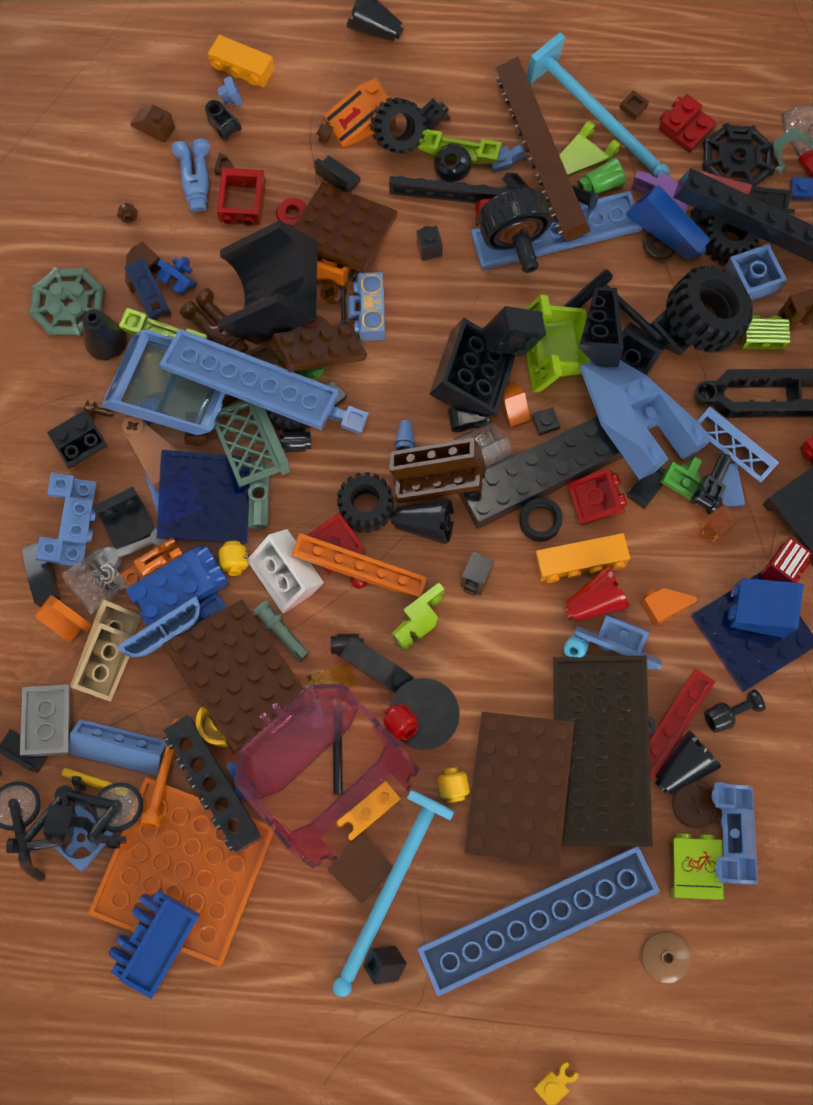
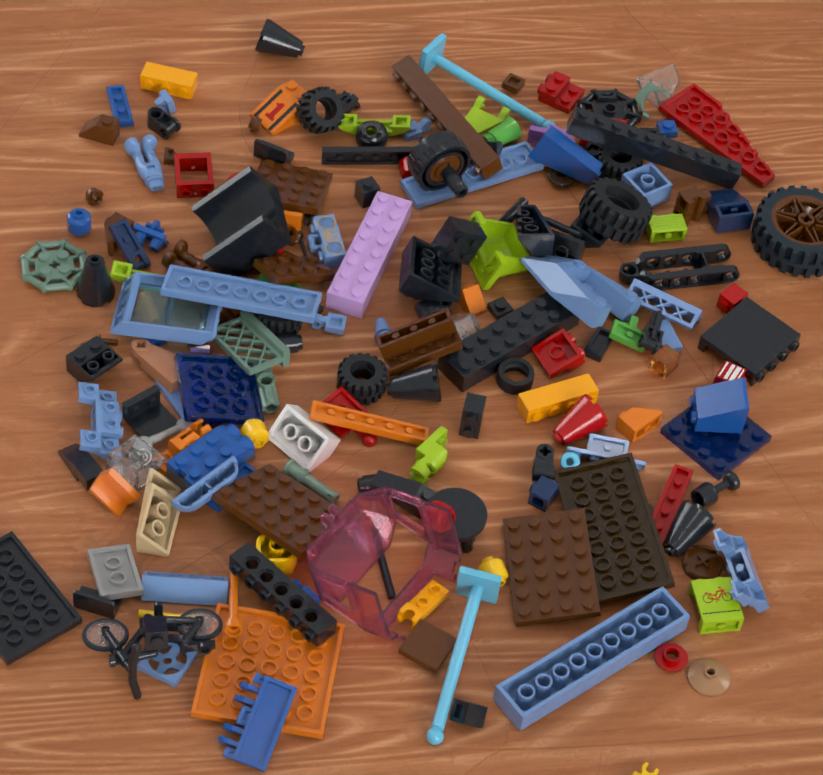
camera: 20 degrees left, 25 degrees down
none -> blue head [67,208,92,236]
none -> blue tile [106,85,134,128]
none -> lavender brick [326,191,413,319]
none -> dark blue brick [528,475,560,513]
none -> black piece [532,444,554,482]
none -> red piece [655,643,688,672]

